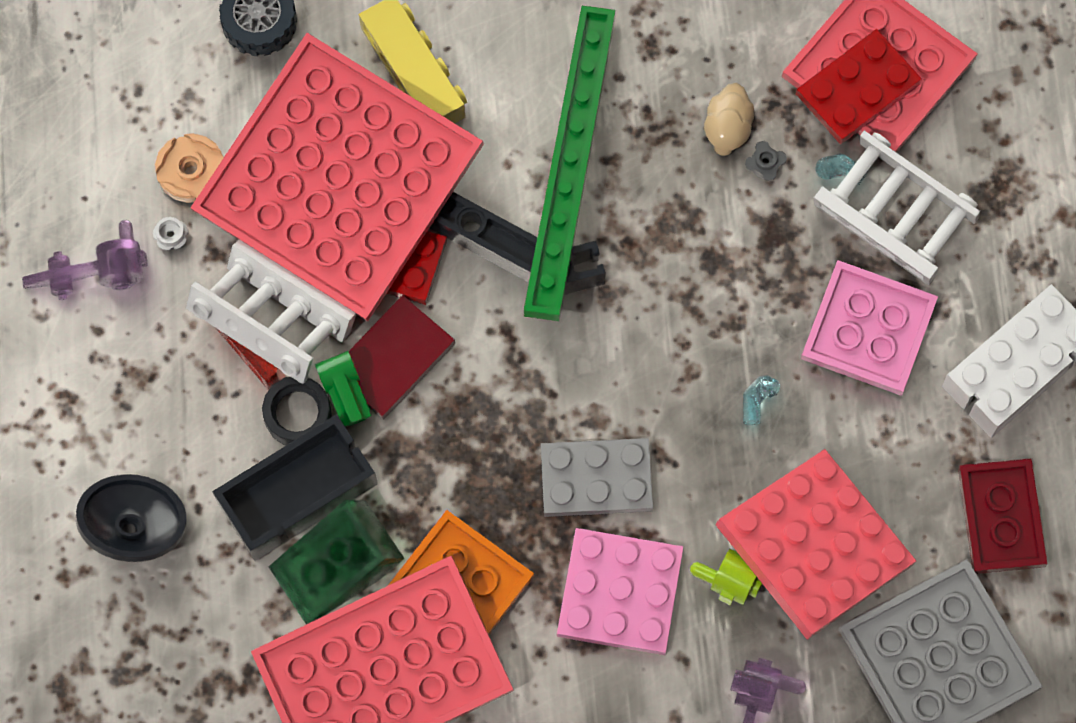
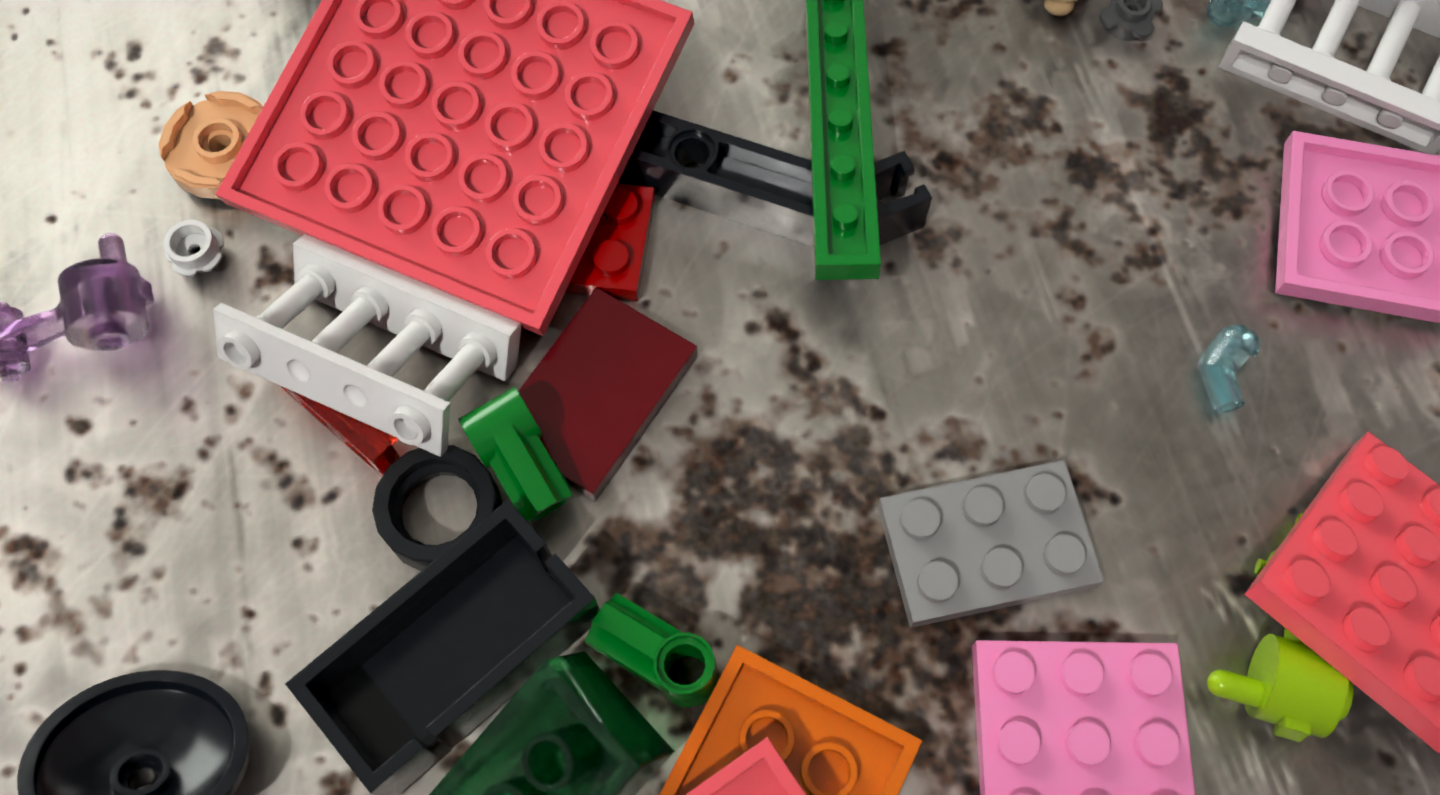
camera: 10 degrees left, 5 degrees down
none -> green piece [585,593,718,708]

